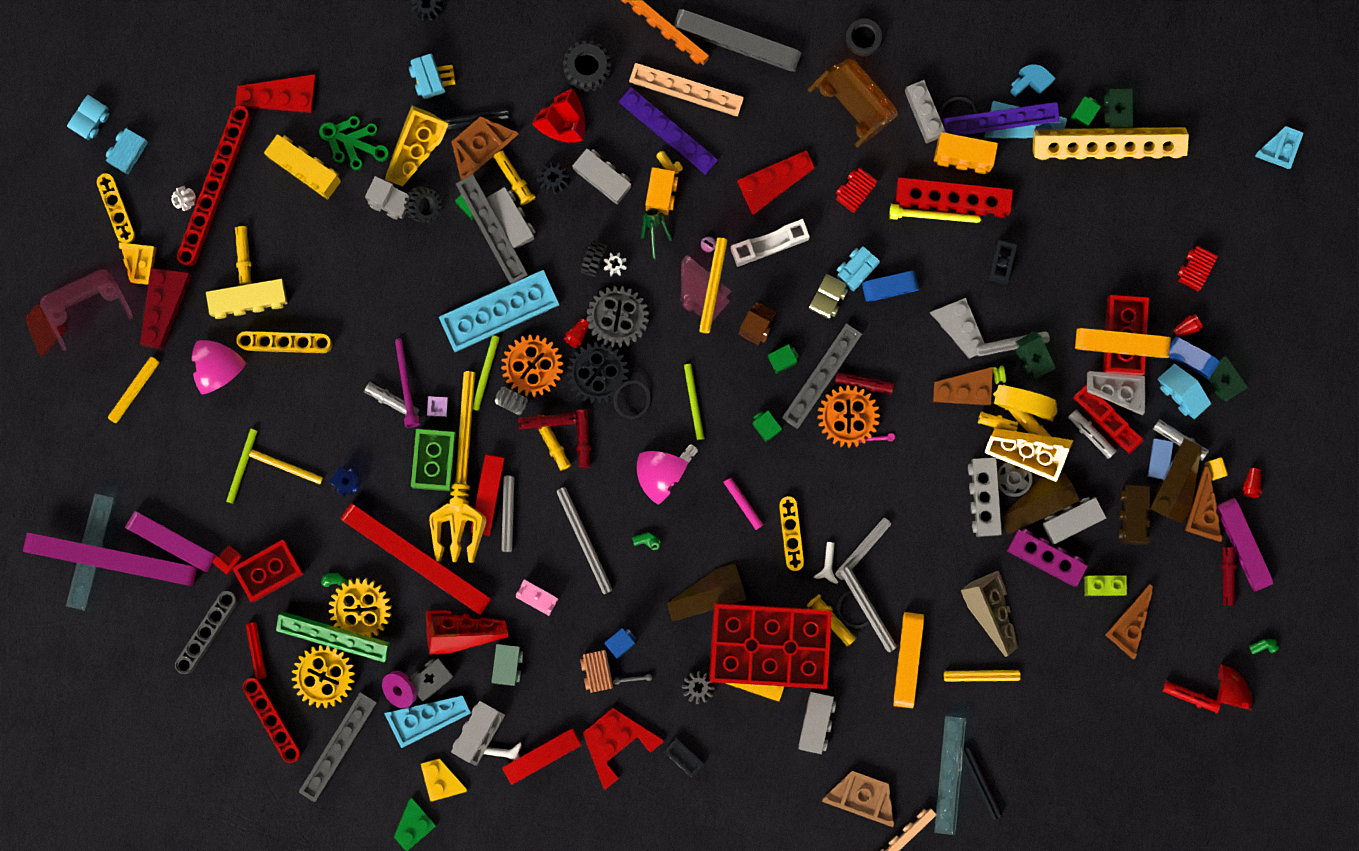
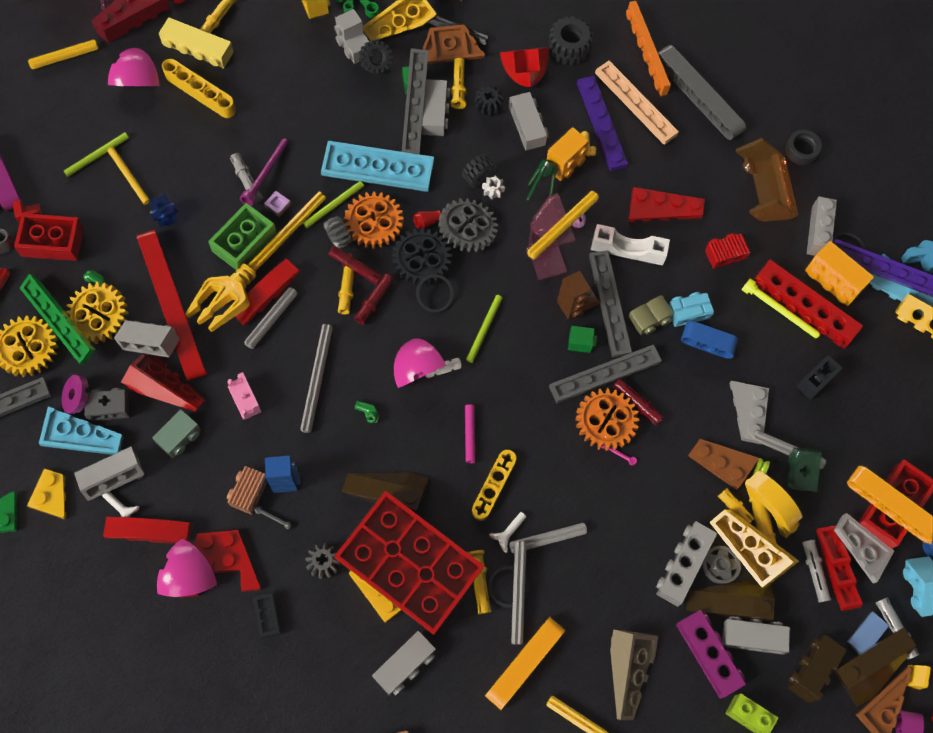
camera: 30 degrees right, 15 degrees down
green brick [752,411,782,442] -> none
none -> light grey brick [114,320,180,357]
none -> dark pink brick [157,539,217,597]
none -> dark grey plate [589,250,632,358]

